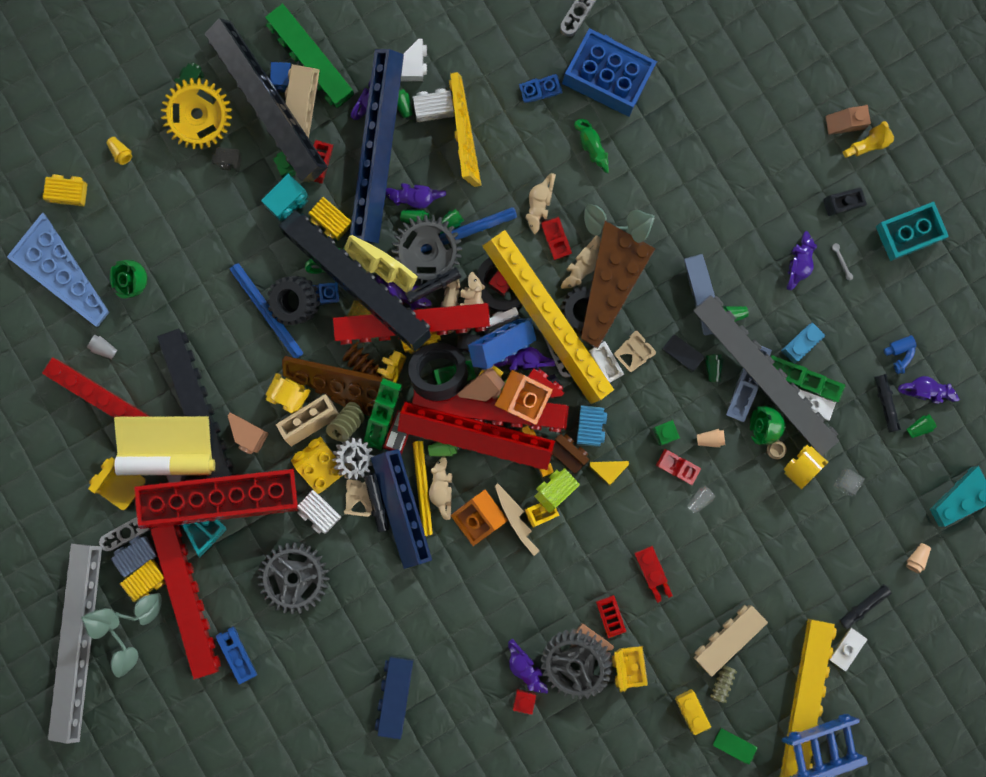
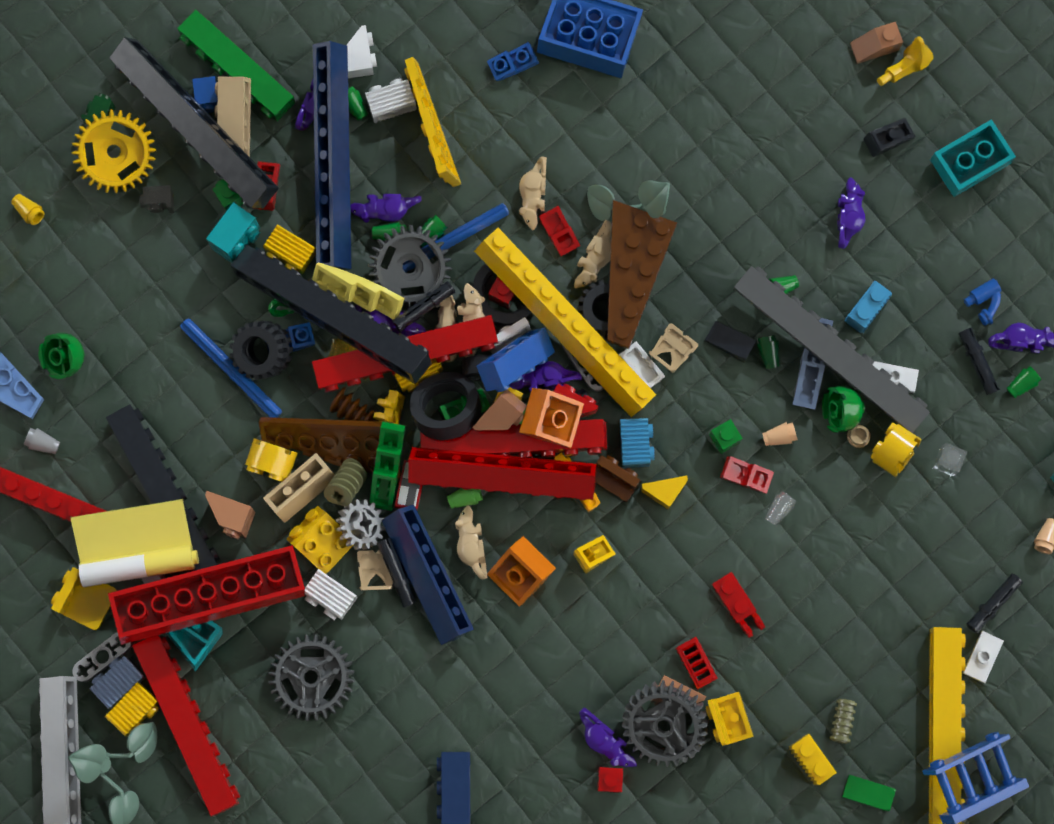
camera: 10 degrees left, 5 degrees down
blue plate [216,626,258,684] -> none
yellow axle [413,441,433,536] -> none
tan slope [495,484,539,556] -> none
lime brick [534,468,580,513] -> none
green animal [574,119,609,173] -> none
sand blue slope [684,254,715,336] -> none
tan brick [693,605,768,676] -> none
green slope [771,355,846,403] -> none
light grey hinge [832,244,853,280] -> none

